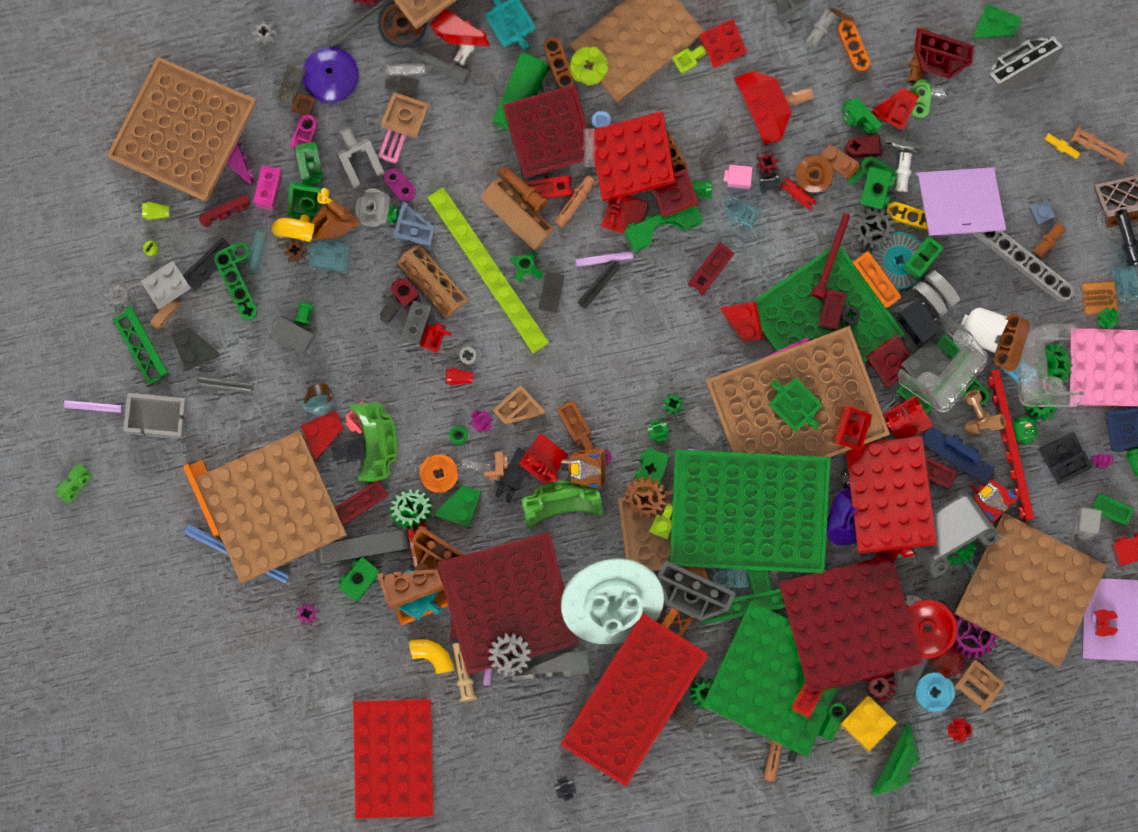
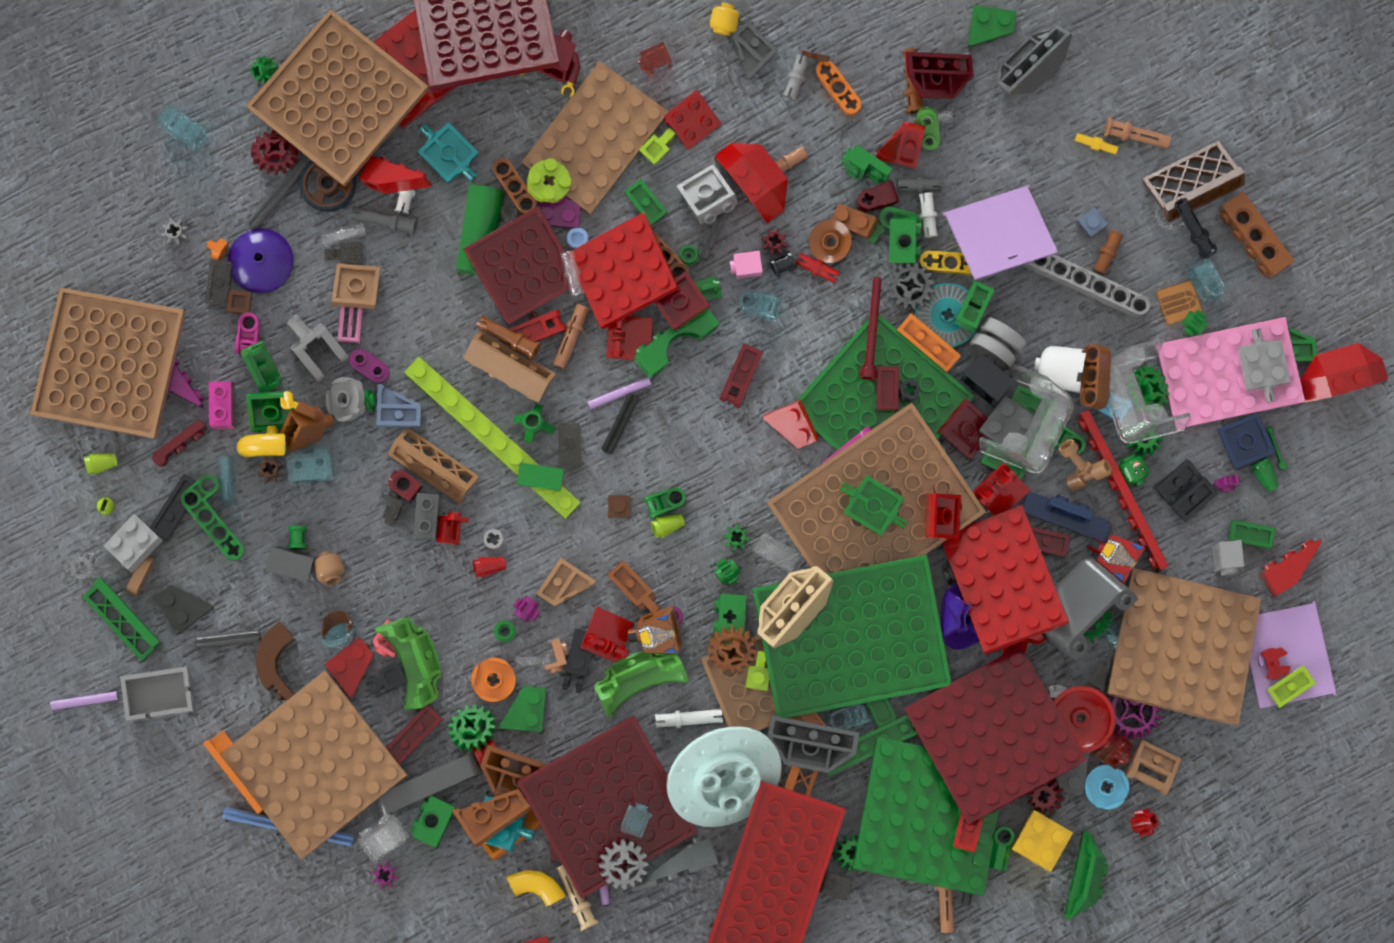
camera: 20 degrees left, 0 degrees up
bright green hinge [55,464,93,504] -> none
none -> orange tile [206,238,229,261]
none -> reddish brown arch [256,621,296,701]
none -> medium nougat head [313,551,345,586]
none -> clear brick [357,813,412,863]
none -> green tile [517,462,564,492]
none -> magenta wing [537,197,581,229]
none -> reddish brown plate [608,495,630,518]
none -> clear light blue bracket [620,803,653,838]
none -> green plate [624,179,668,226]
none -> green piece [643,487,686,519]
none -> lime cone [650,513,685,538]
none -> white pin [655,709,723,728]
none -> light grey plate [676,164,738,225]
none -> green plate [678,245,699,267]
none -> tan wedge [758,566,834,648]
none -> lime plate [1266,665,1316,708]

